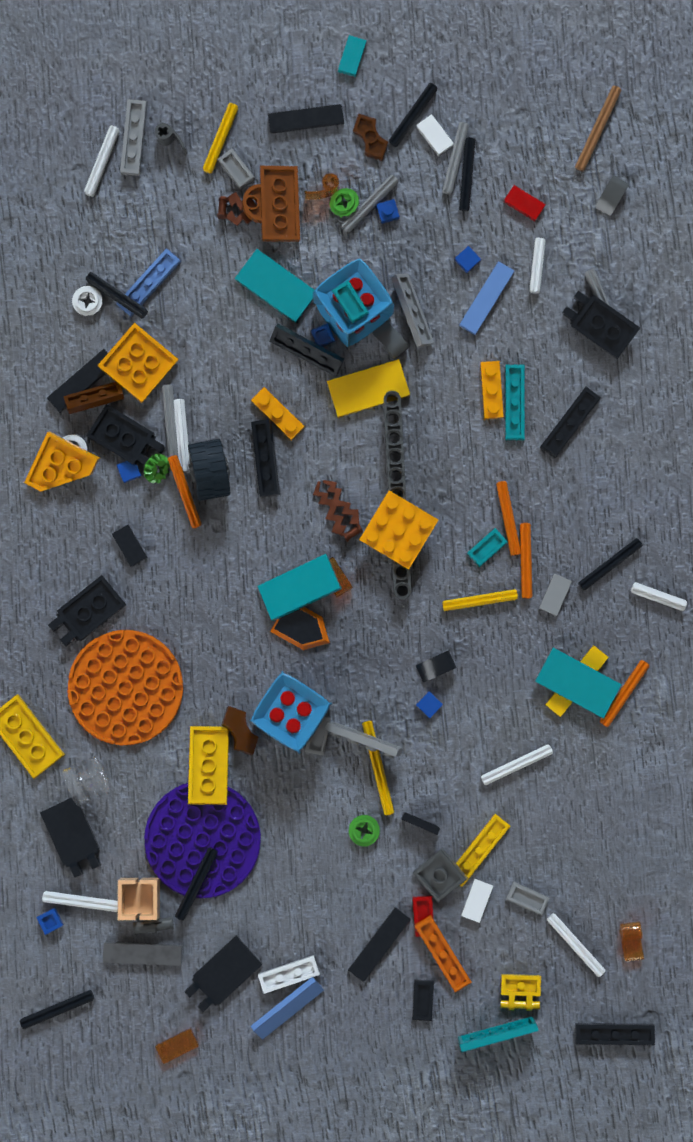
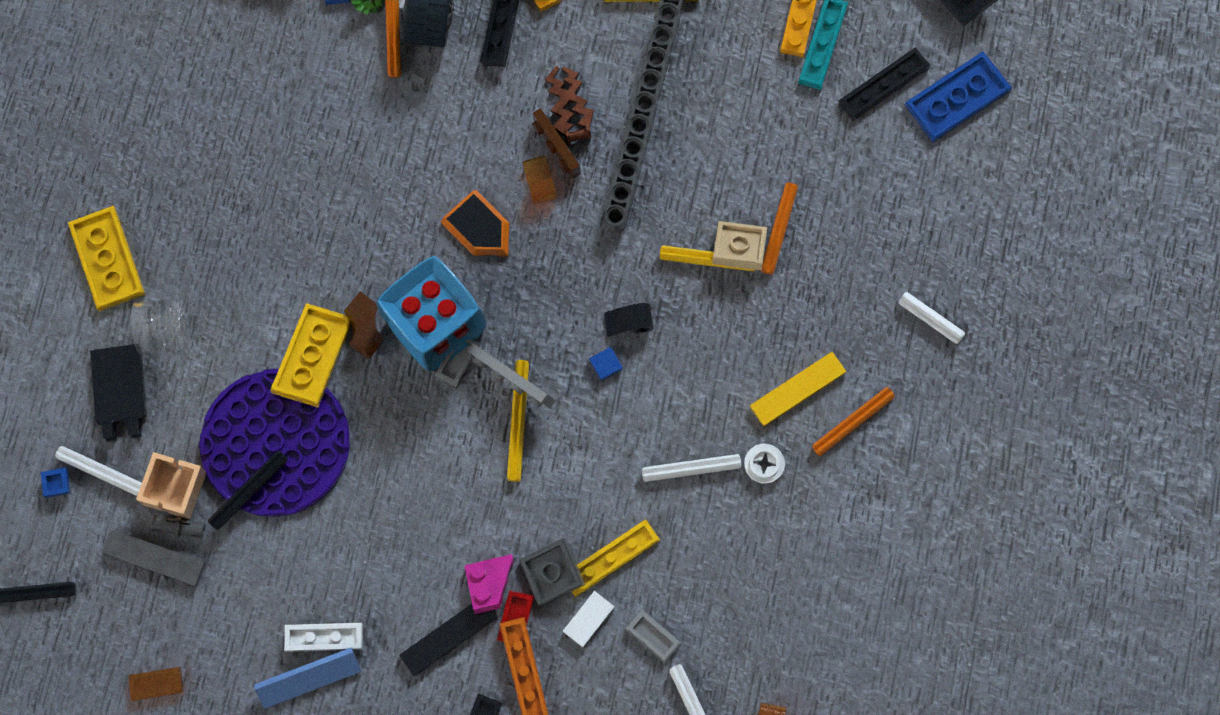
camera: 20 degrees right, 10 degrees down
black tile [48,575,126,647] -> none
orange tile [67,630,183,745] -> none
black tile [112,525,148,567] -> none
black tile [185,935,263,1012] -> none
teal tile [257,554,342,621] -> none
bright green gear [349,815,380,846] -> none
light orange plate [359,490,438,570] -> none
black tile [401,812,440,835] -> none
teal tile [467,528,508,567] -> none
orange axle [496,481,521,556] -> none
teal tile [534,647,622,718] -> none
light grey tile [539,573,572,616] -> none
black axle [578,538,643,591] -> none
none -> dark pink wing [464,554,514,614]
none -> reddish brown plate [532,108,581,178]
none -> tan tile [712,221,767,271]
none -> white gear [744,444,785,484]
none -> blue tile [905,51,1012,142]

